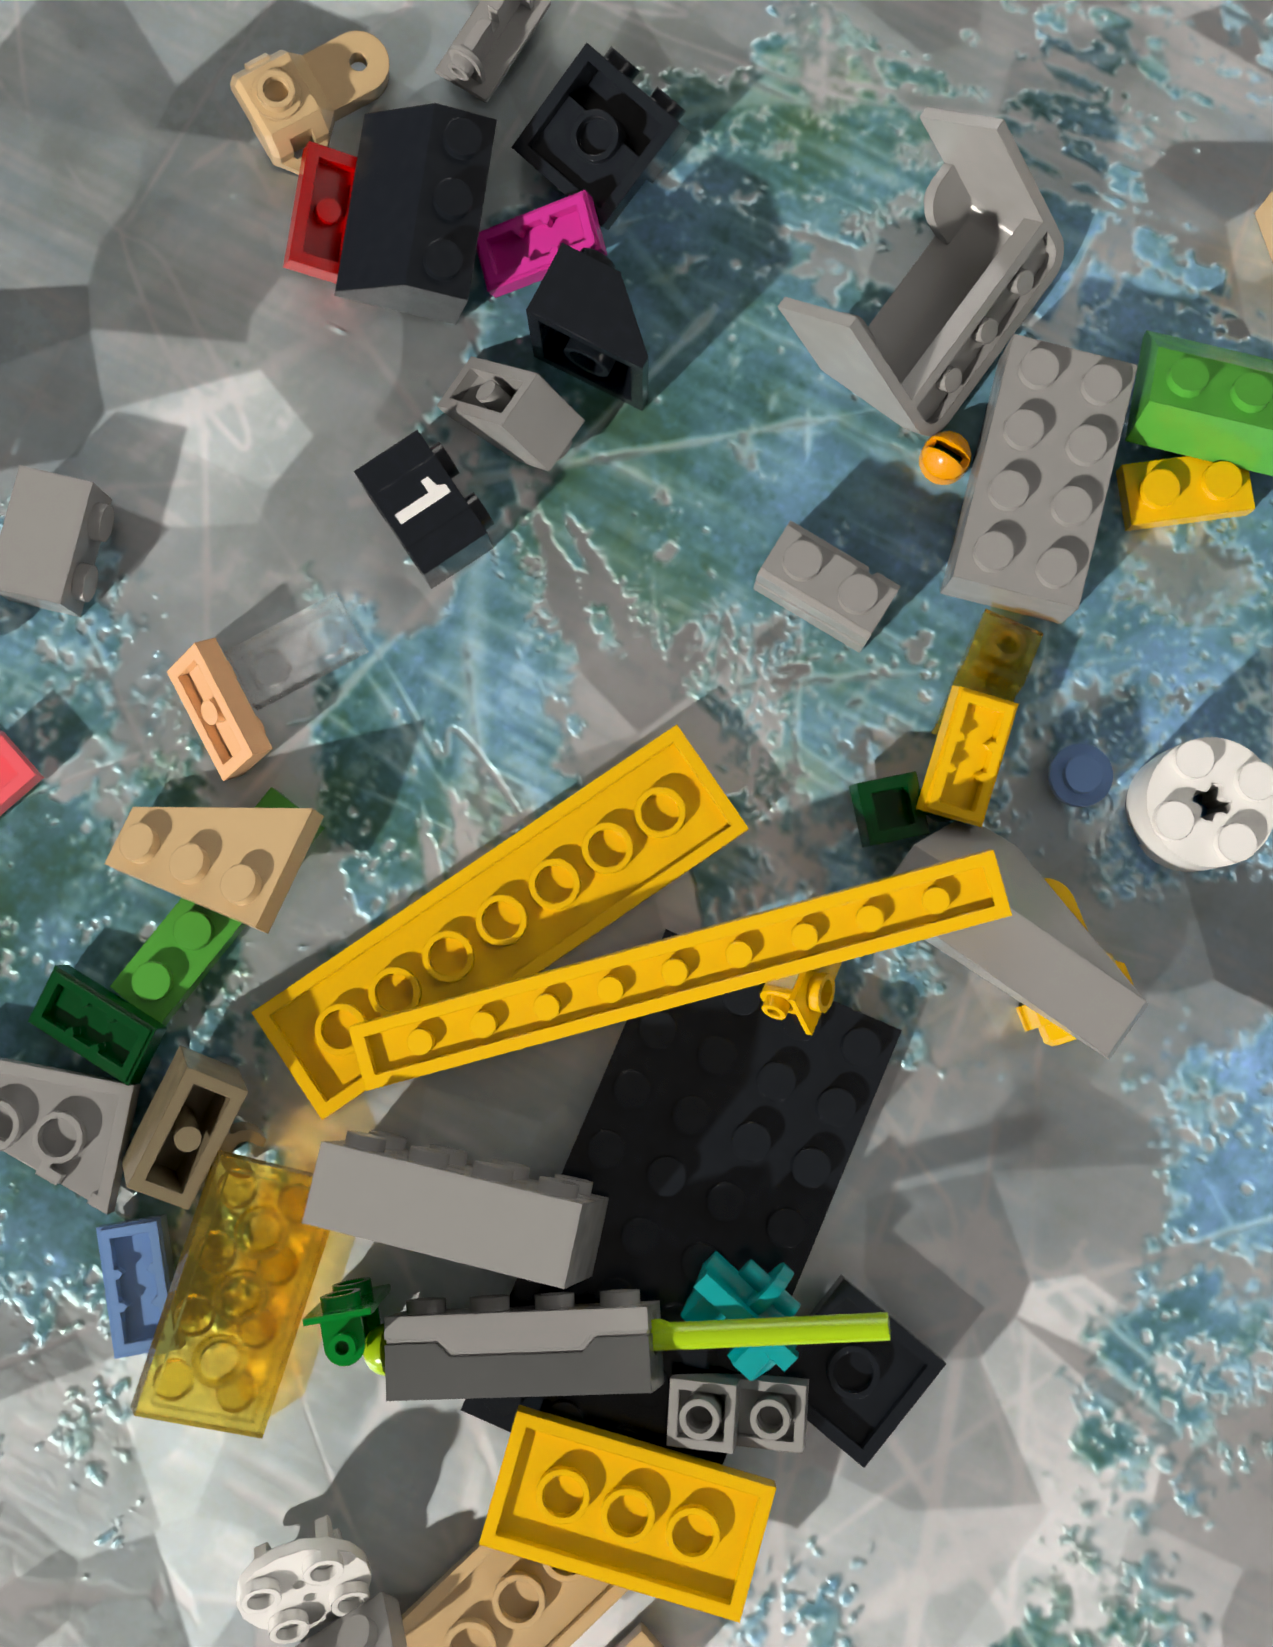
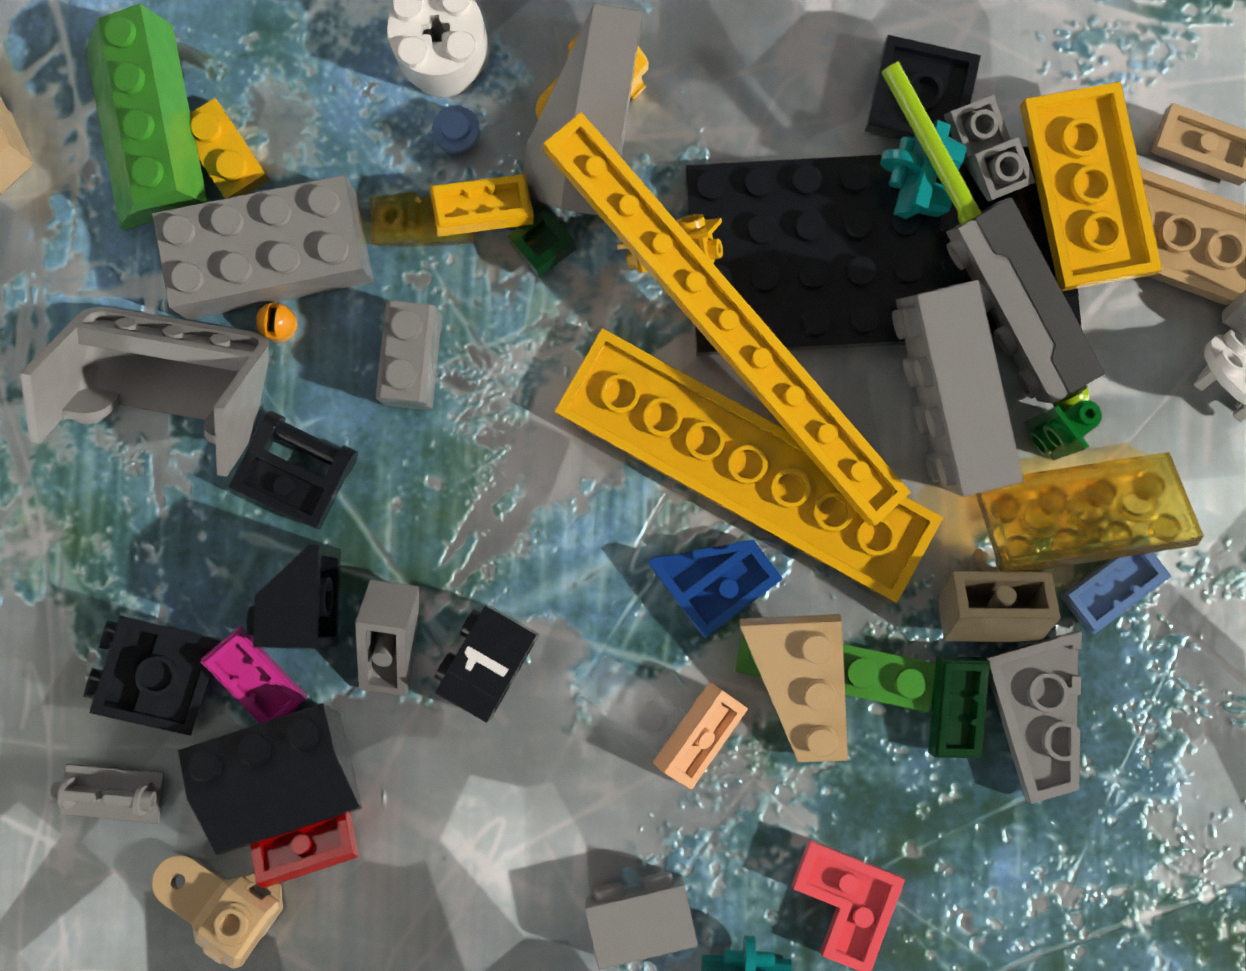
camera: 115 degrees left, 0 degrees up
none -> black plate [229,411,358,530]
none -> blue wing [647,540,783,638]

